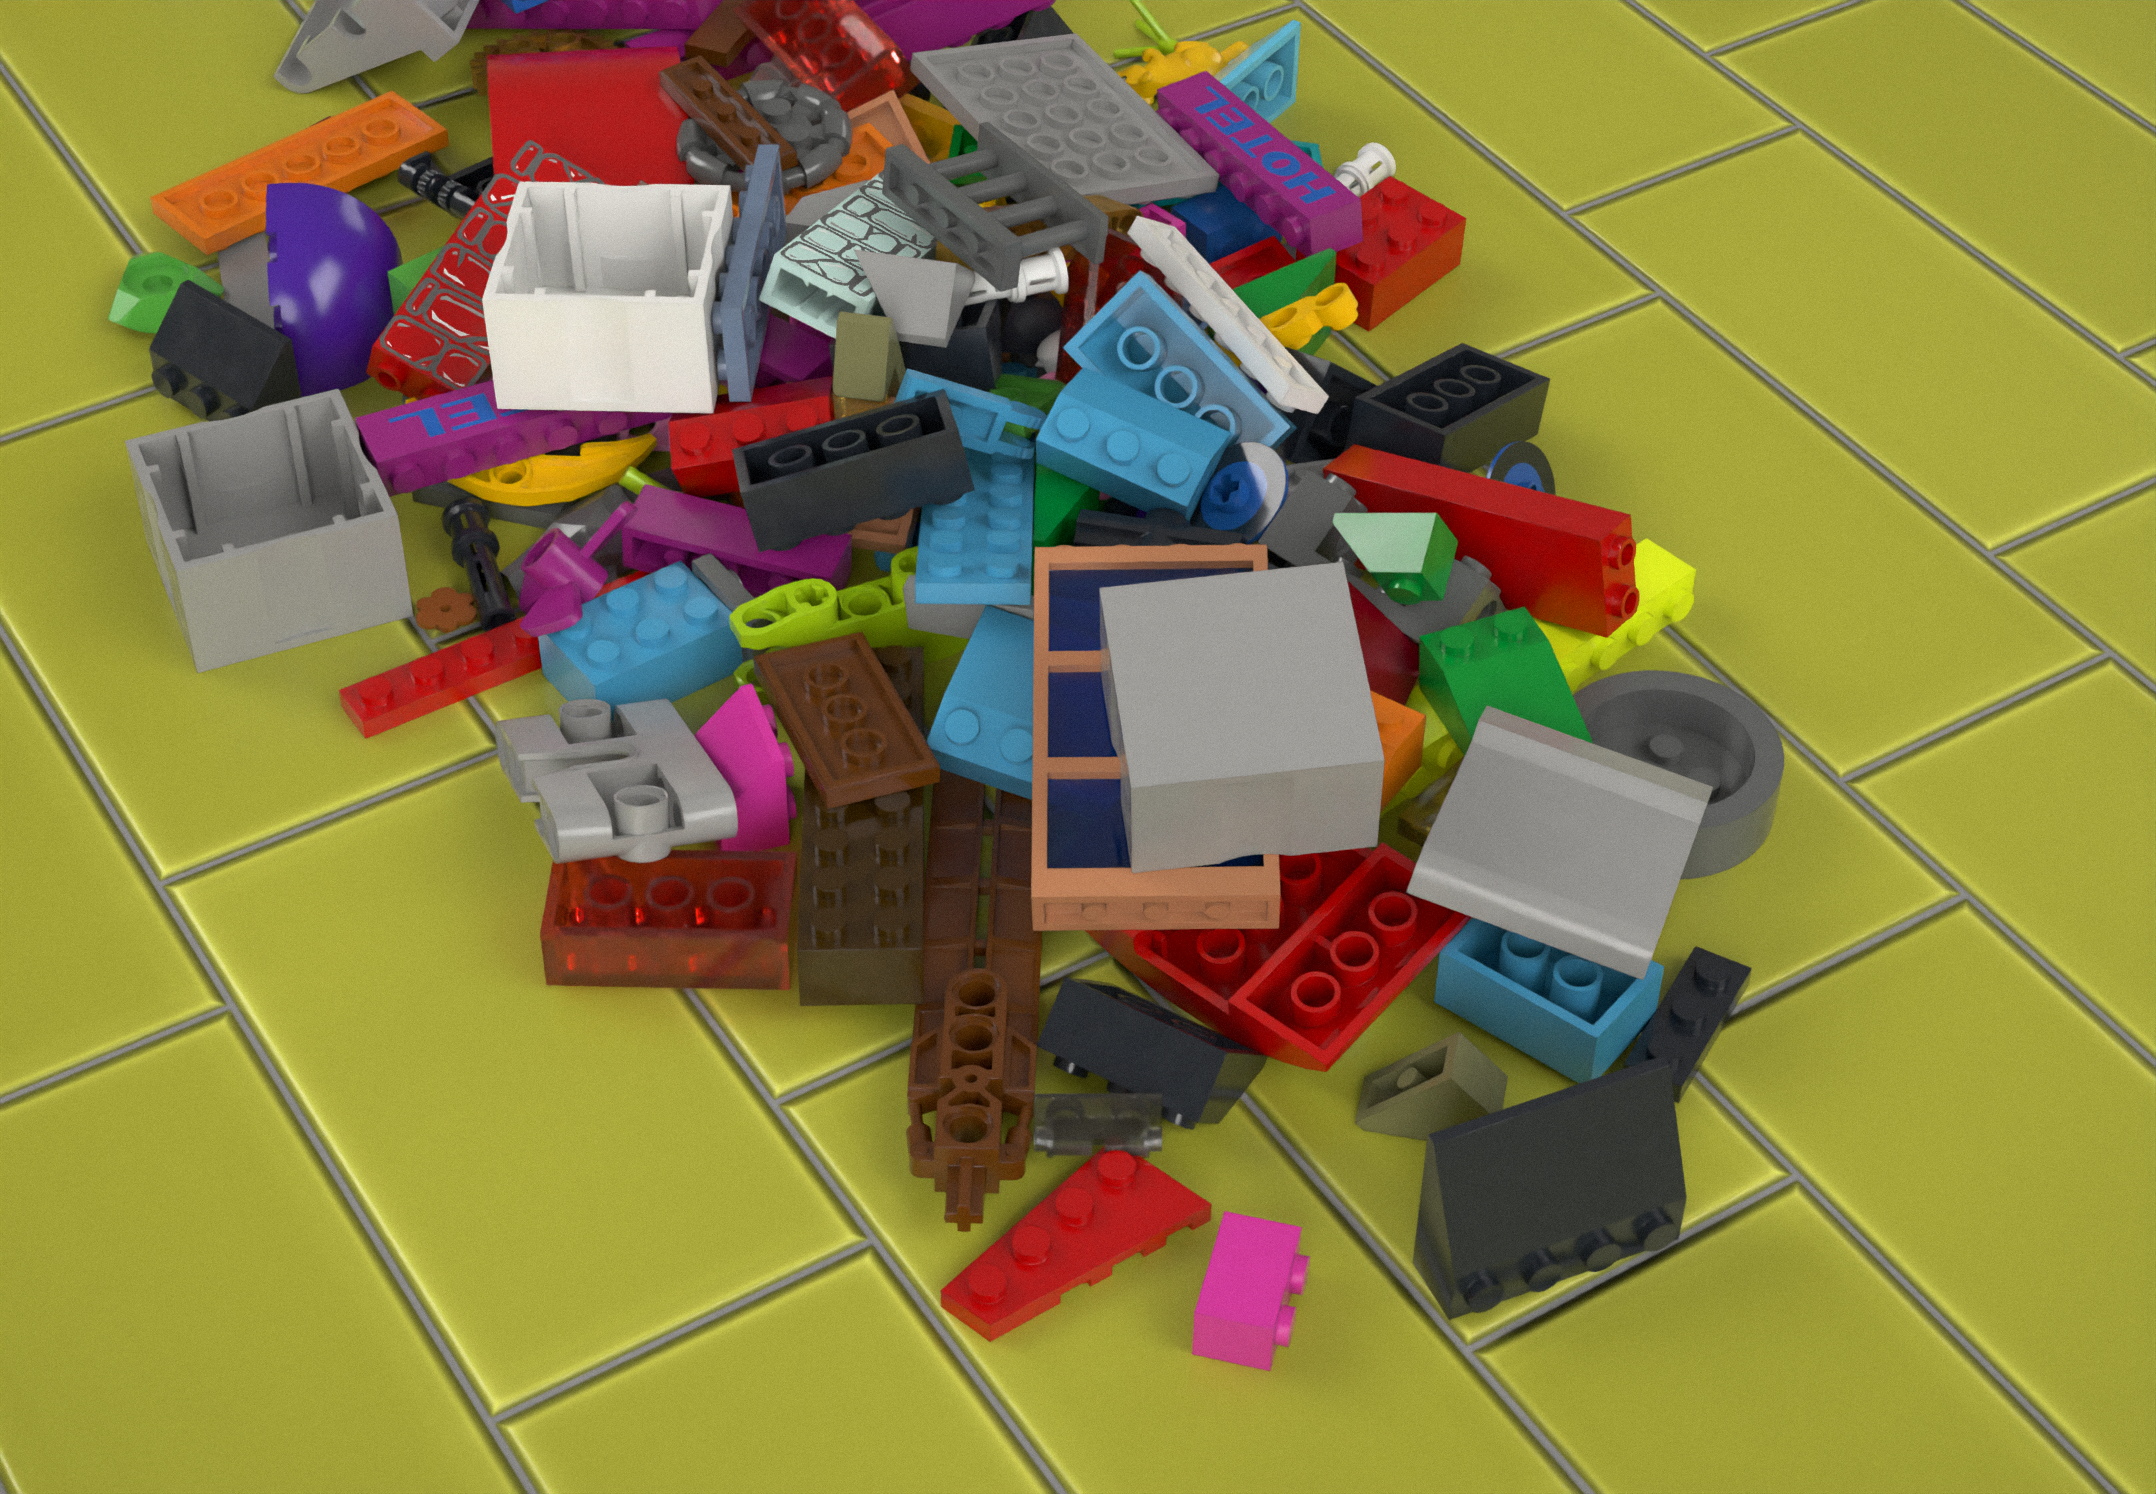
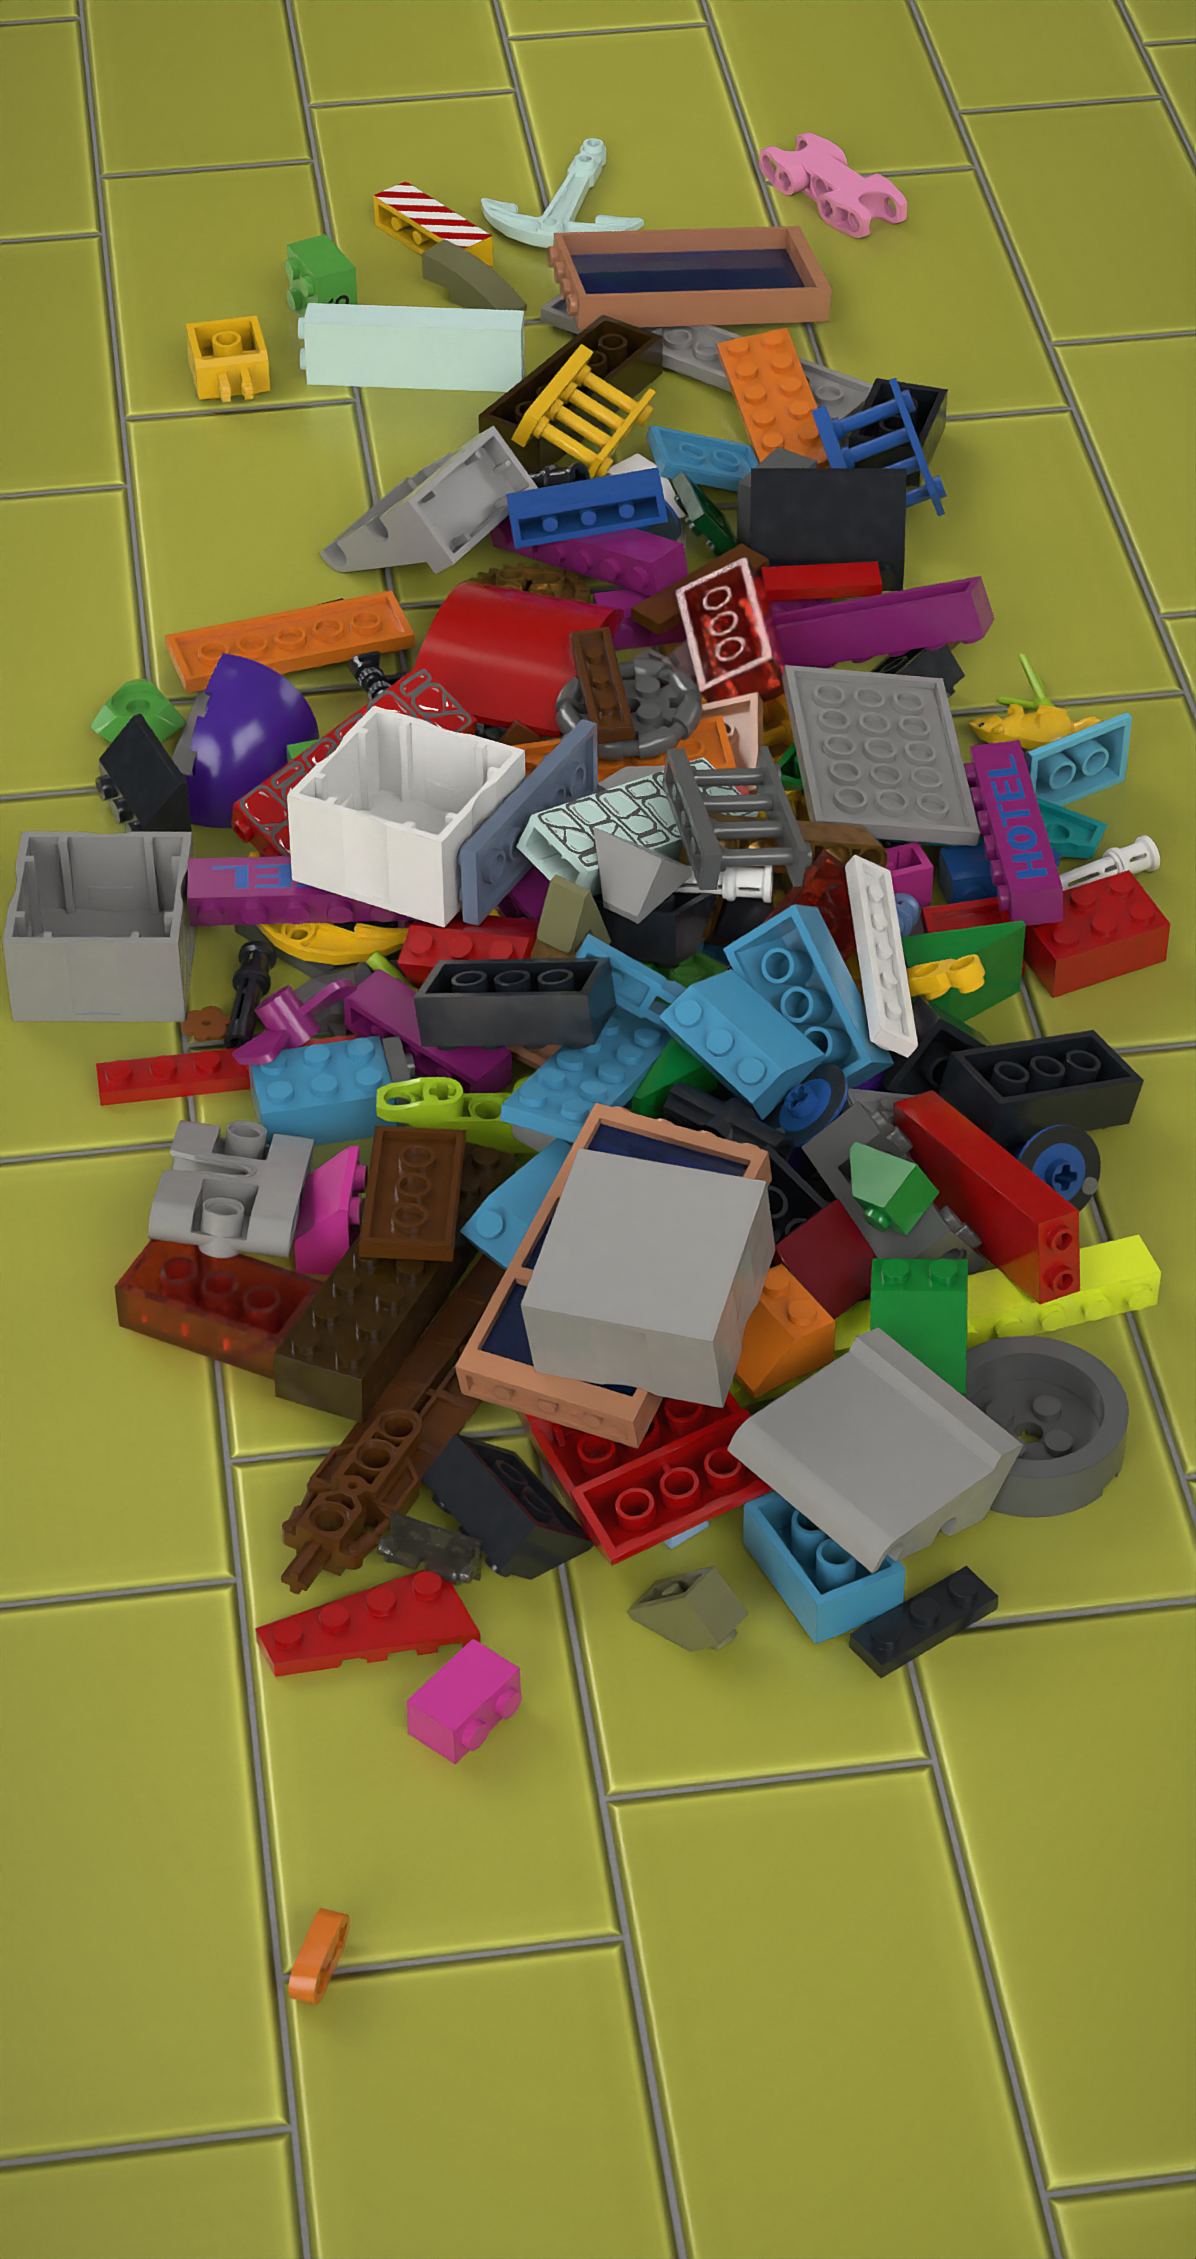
camera: 25 degrees right, 0 degrees up
black slope [1412,1056,1687,1320] -> none

